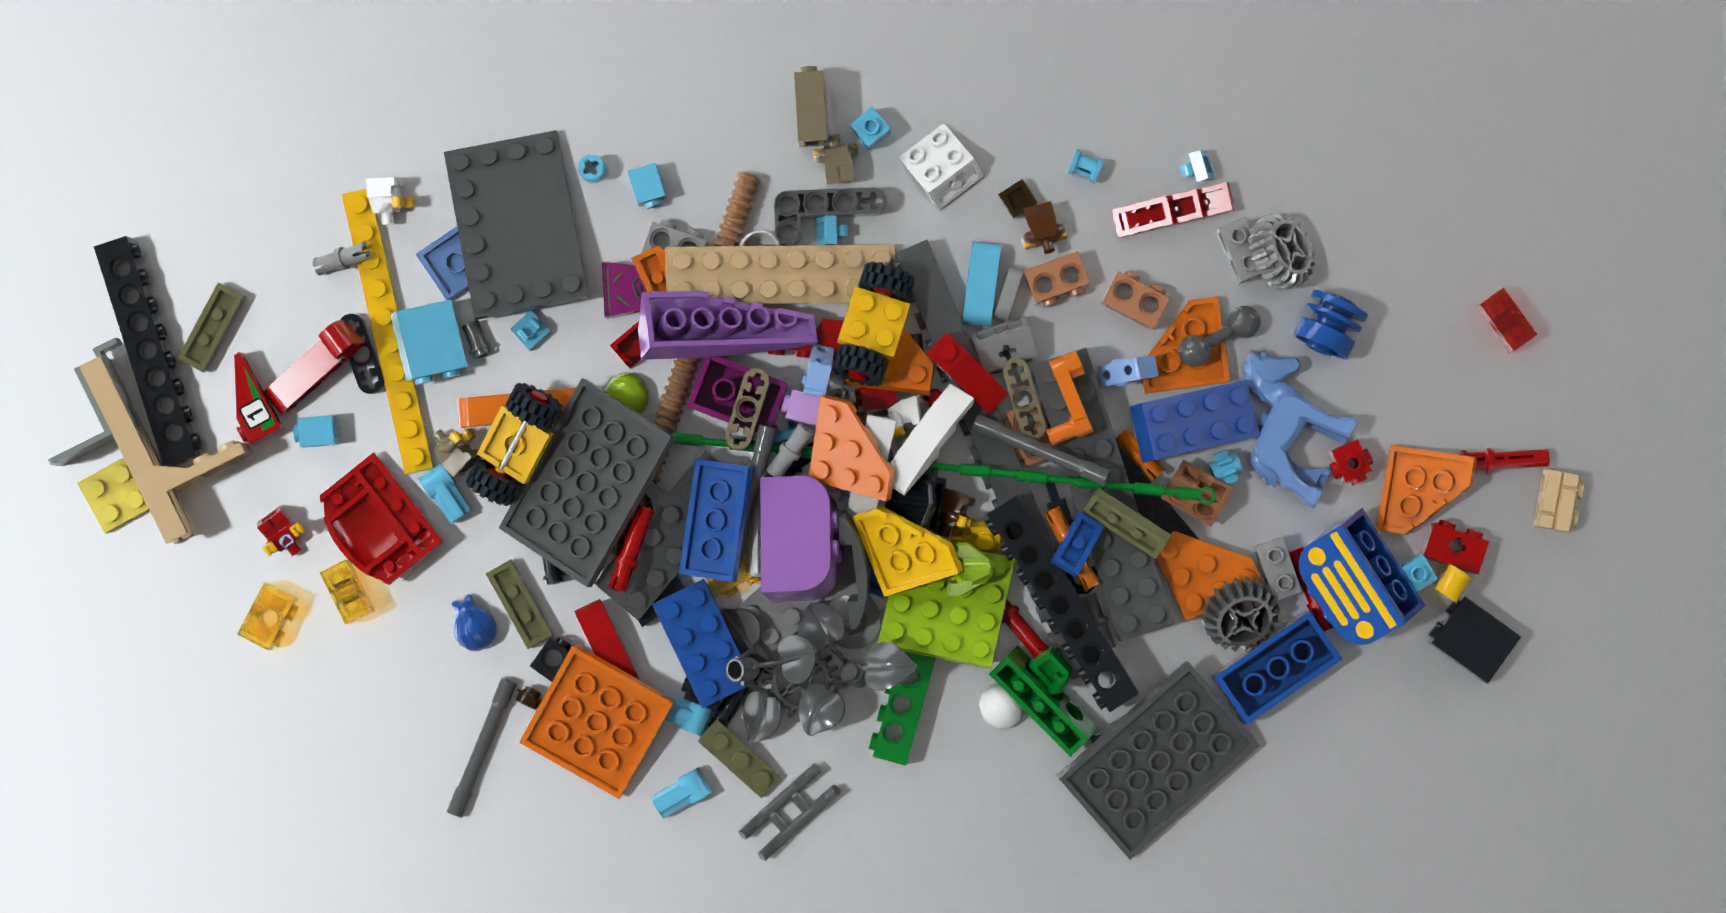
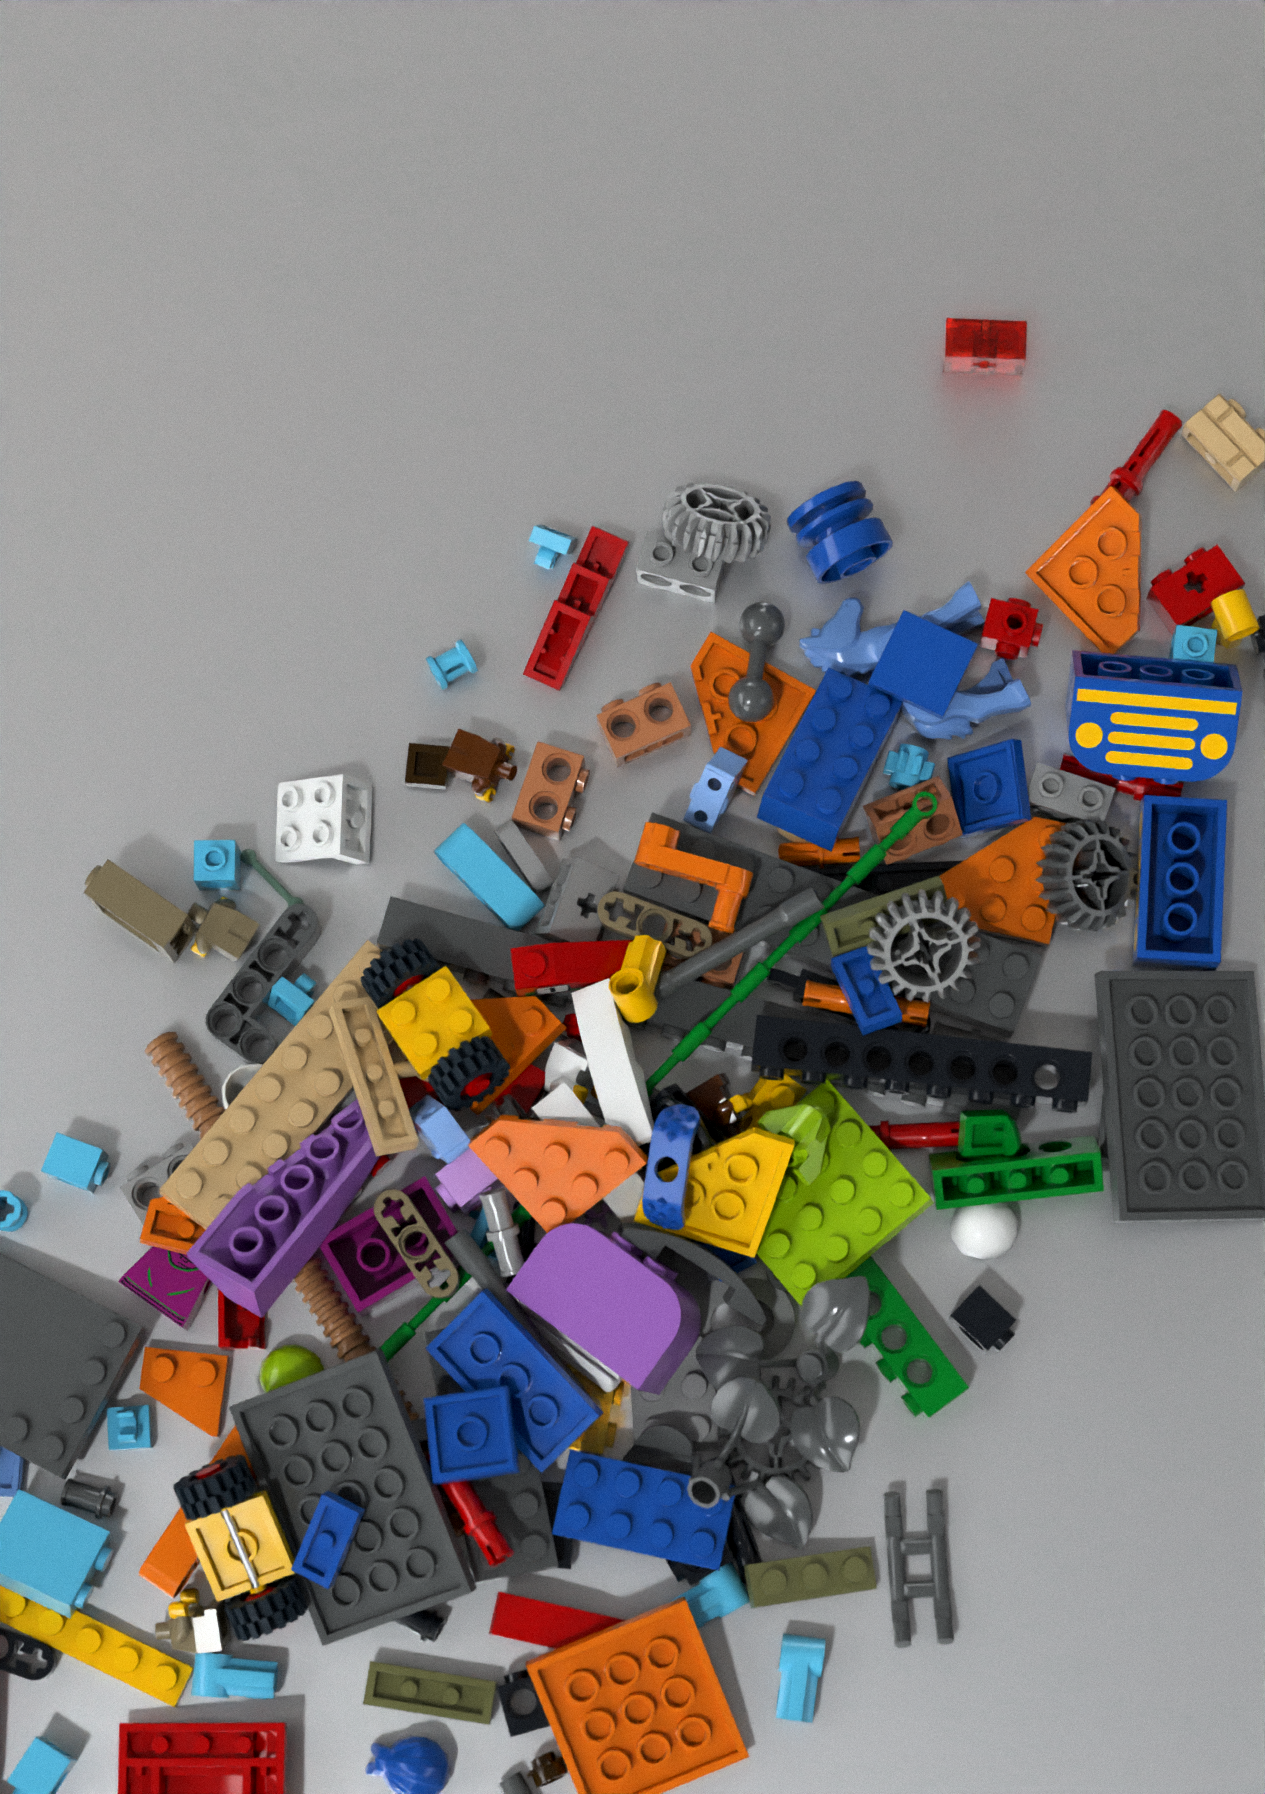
camera: 45 degrees left, 10 degrees down
none -> orange wing [139,1347,230,1438]
none -> sand green hinge [240,849,304,907]
none -> blue plate [291,1491,365,1589]
none -> tan plate [329,996,429,1157]
none -> blue tile [423,1386,520,1485]
none -> dark grey bush [491,1094,530,1120]
none -> yellow piece [608,935,666,1023]
none -> blue piece [642,1104,700,1230]
none -> light grey gear [867,889,982,1003]
none -> blue tile [868,610,978,720]
none -> blue tile [947,739,1031,838]
none -> black brick [948,1285,1016,1354]

